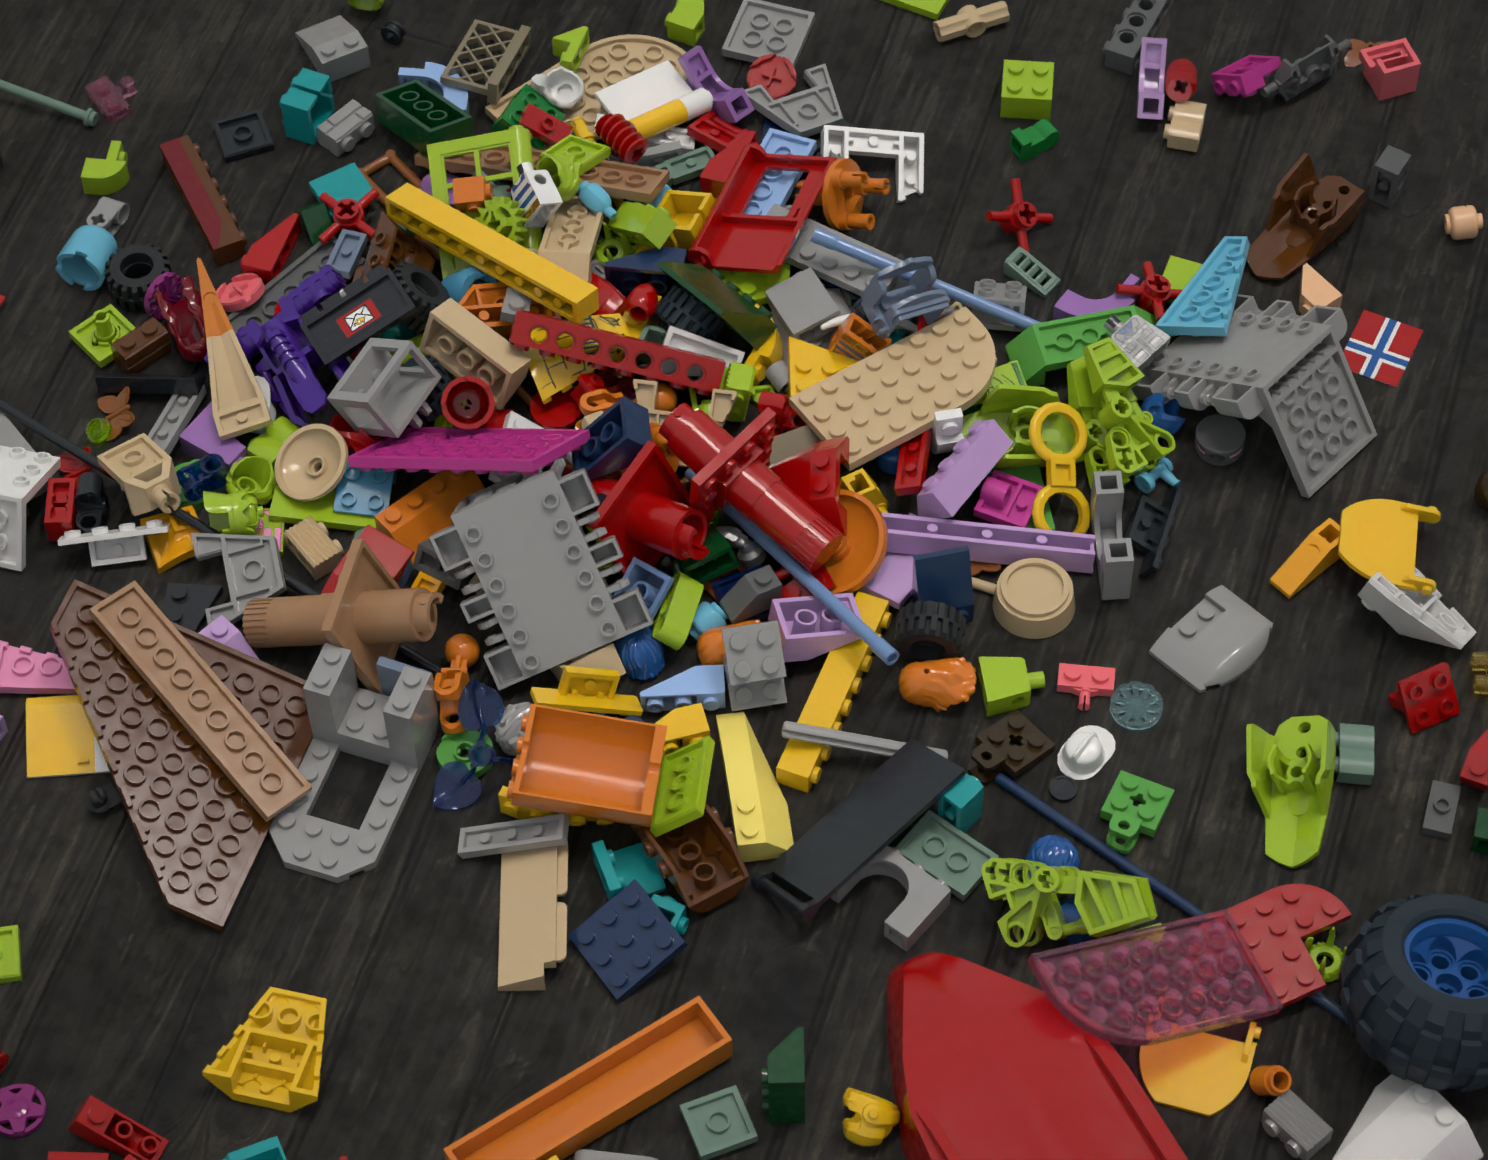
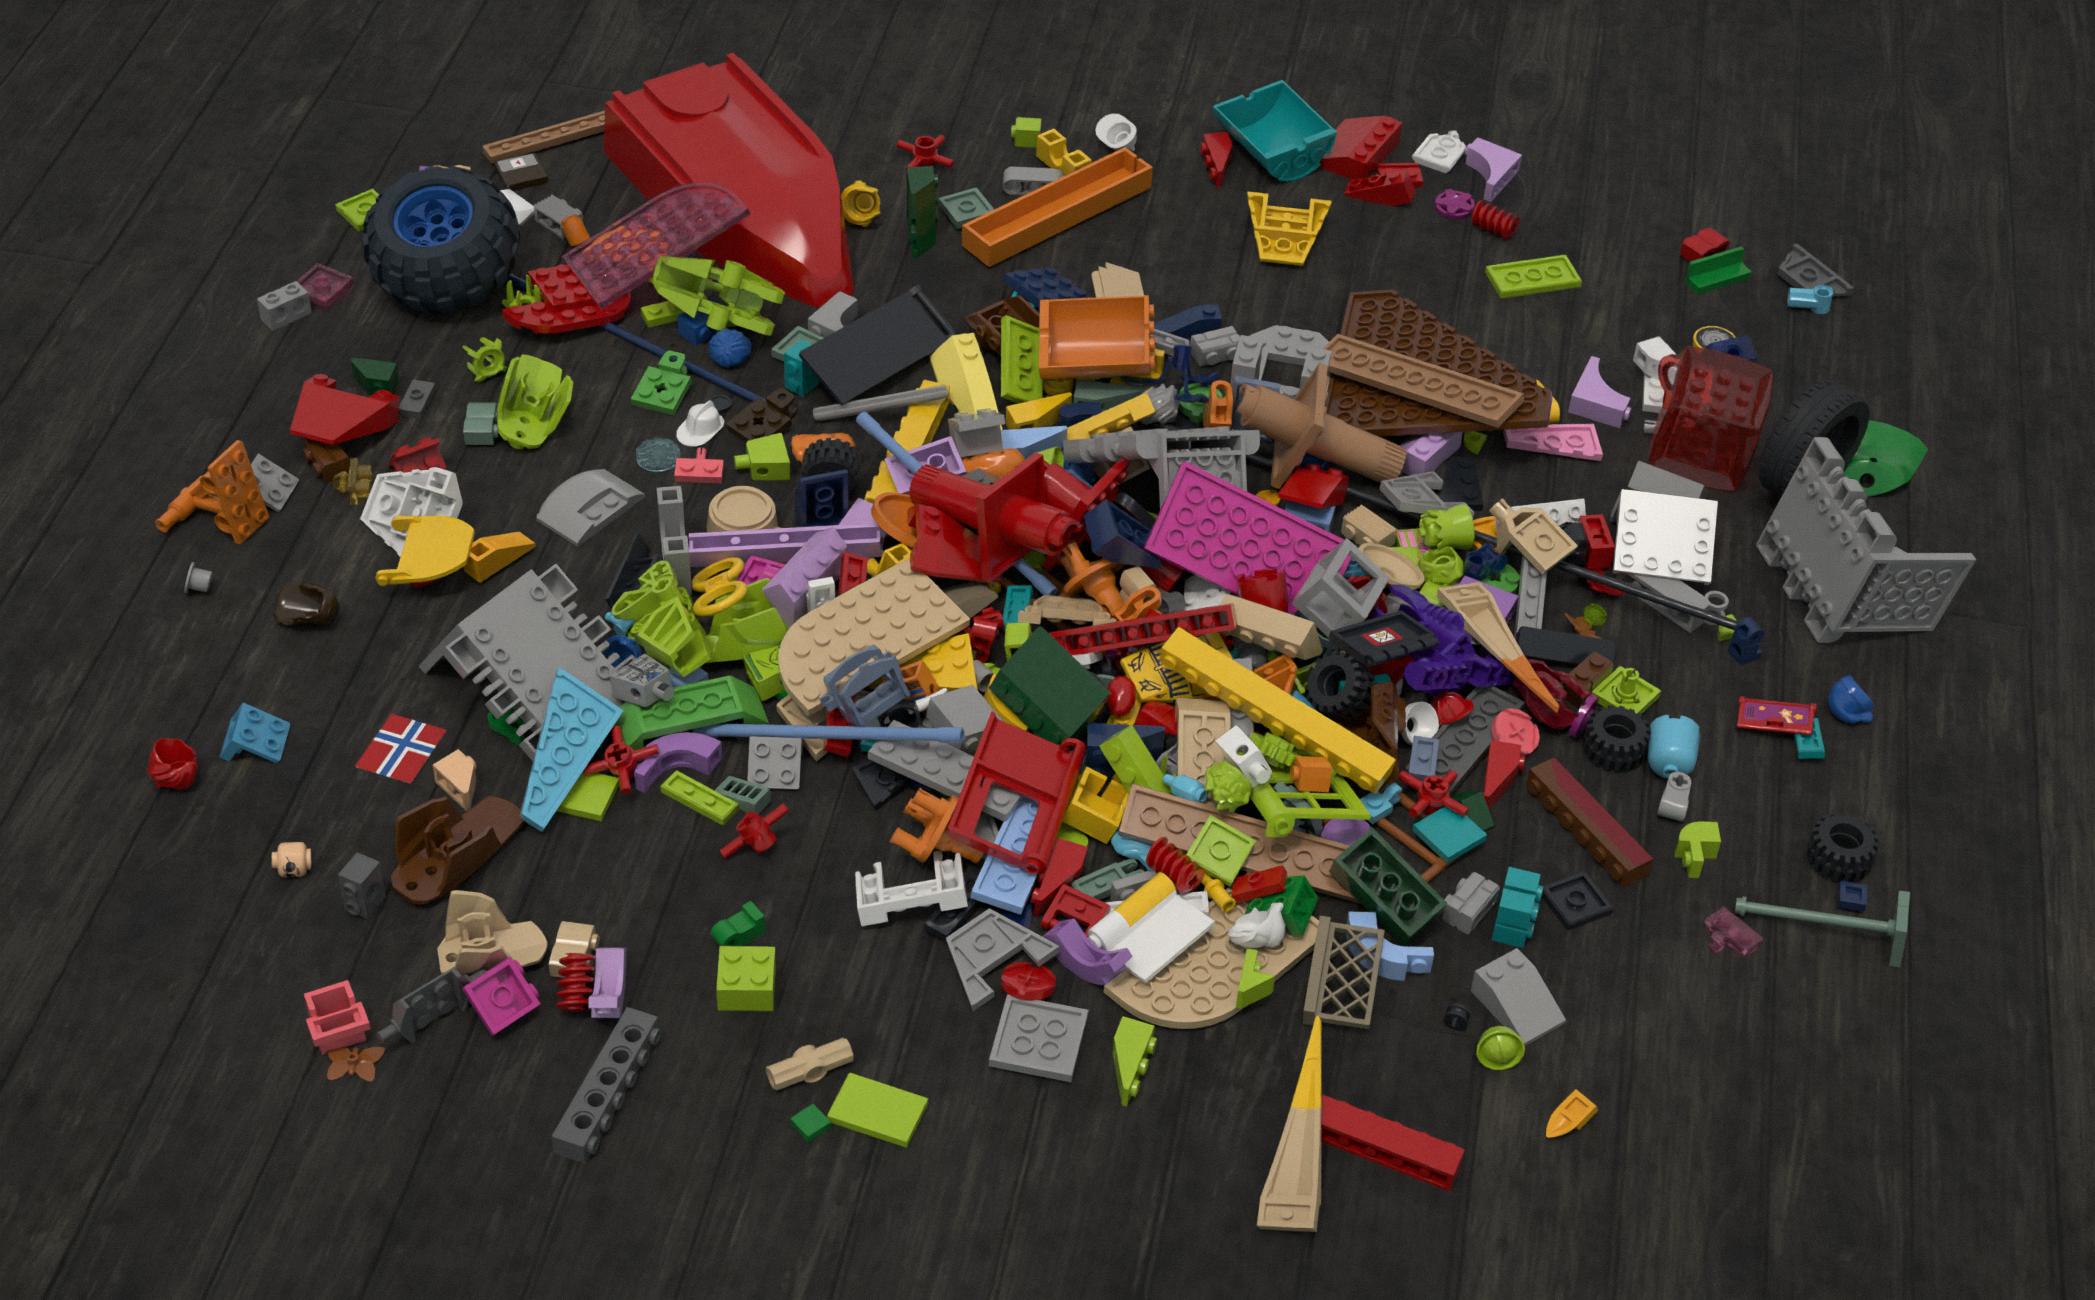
camera: 170 degrees right, 10 degrees down
none -> tan piece [437,890,548,977]
none -> lime piece [463,337,508,383]
none -> lime tile [660,770,739,826]
none -> dark blue slope [1154,304,1222,341]
none -> light grey brick [1190,326,1240,367]

